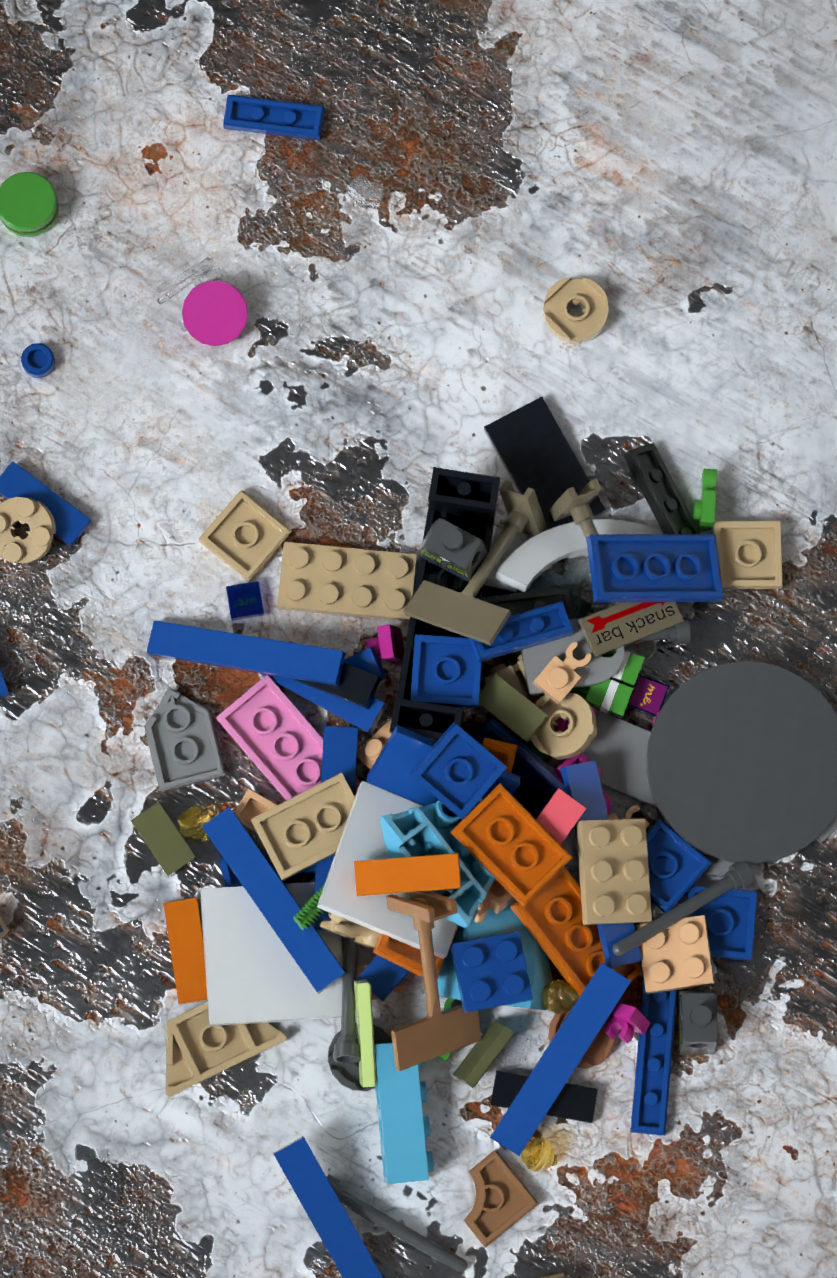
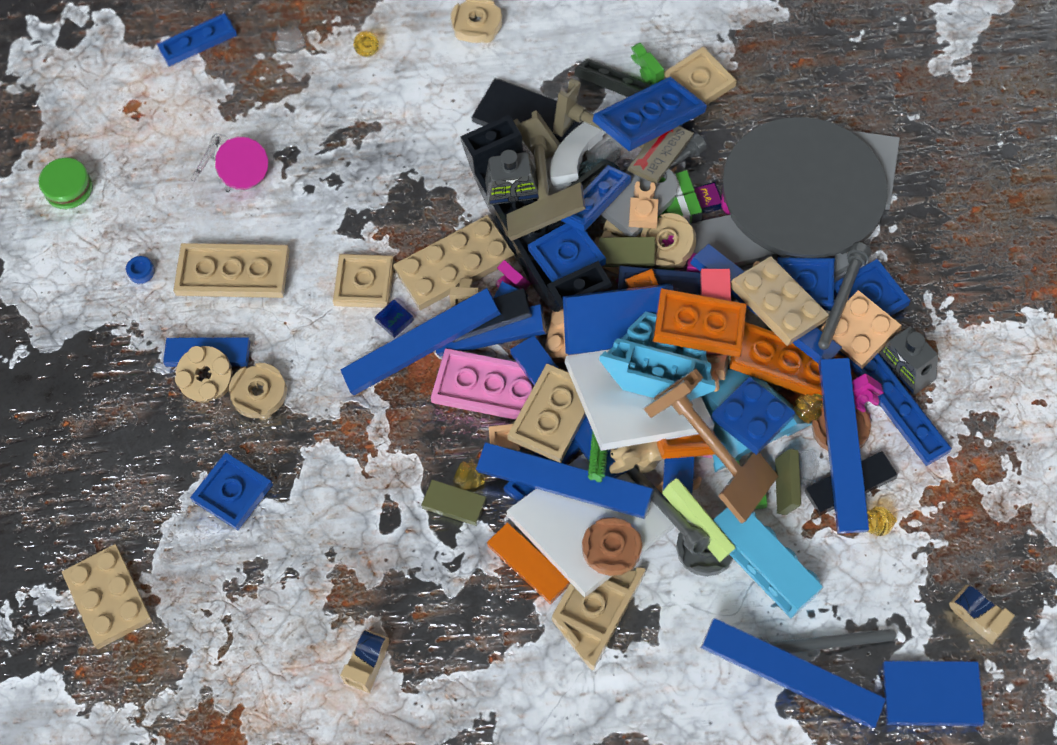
camera: 30 degrees left, 15 degrees down
light grey tile [144,687,226,792] -> none
orange tile [354,853,462,896] -> none
blue plate [409,722,507,820] -> none
medium nougat tile [463,1149,539,1248] -> none
none -> tan plate [173,243,290,298]
none -> tan plate [229,363,287,420]
none -> clear yellow plate [353,31,379,57]
none -> tan tile [449,278,479,308]
none -> nougat tile [582,517,642,576]

